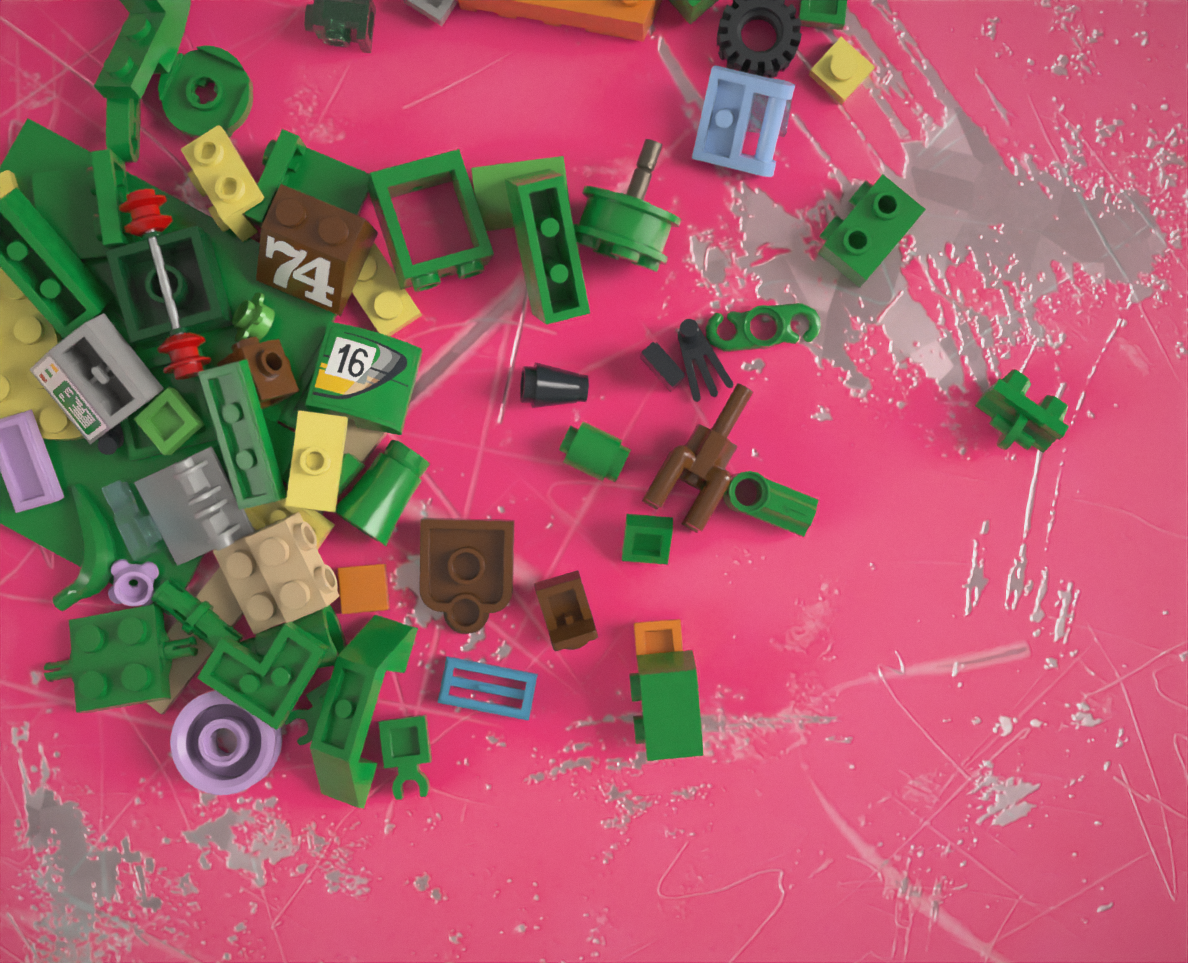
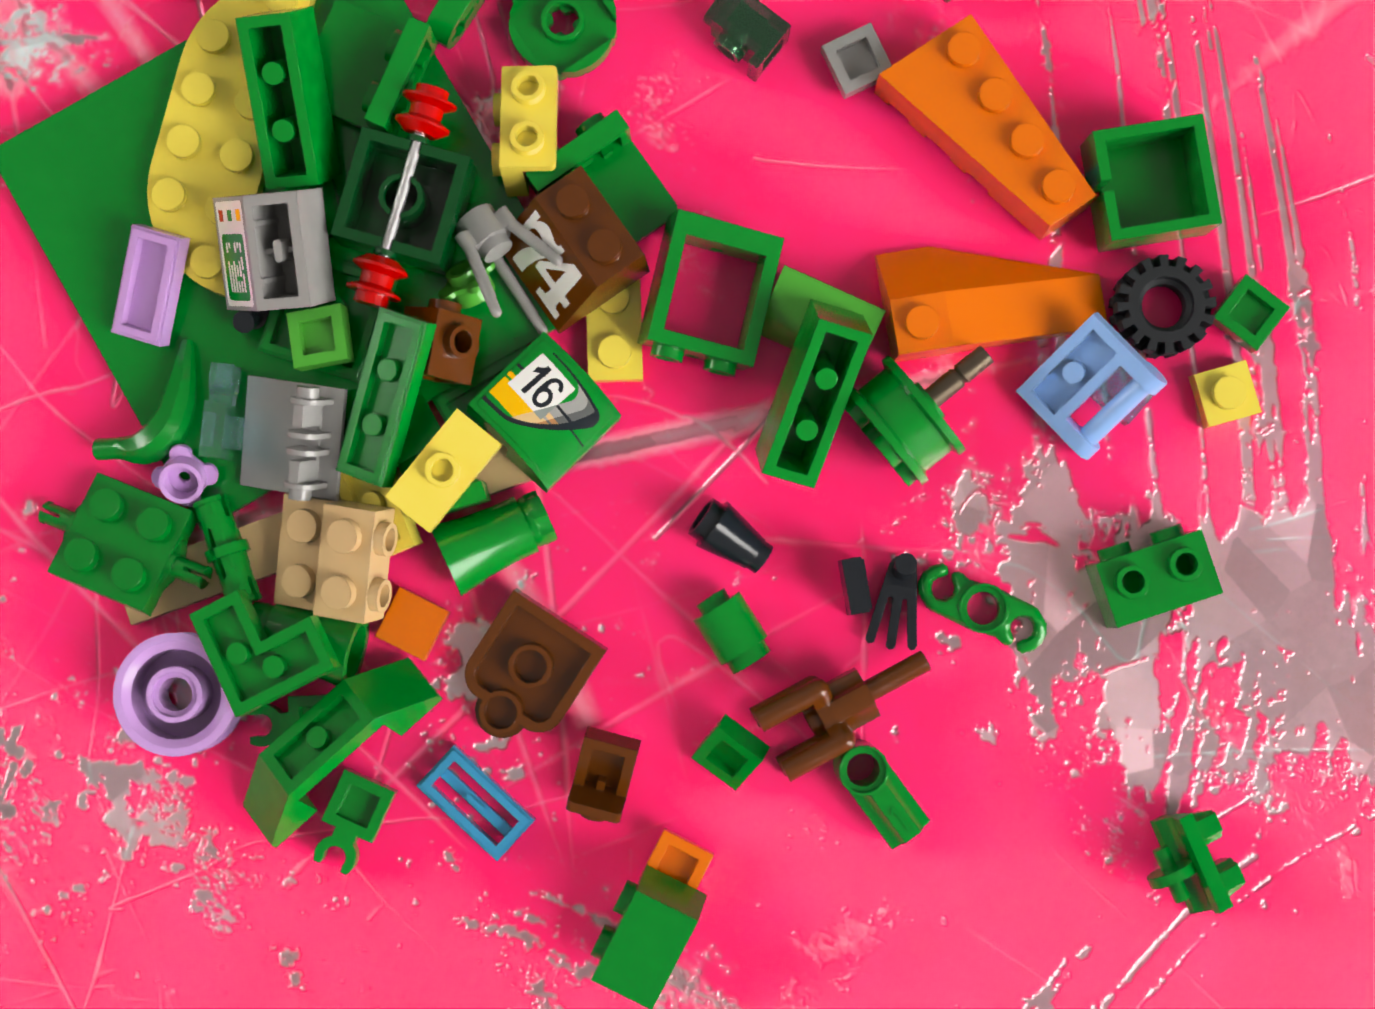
camera: 30 degrees right, 0 degrees up
none -> light grey plant [455,203,563,334]
none -> orange wedge [875,246,1107,362]

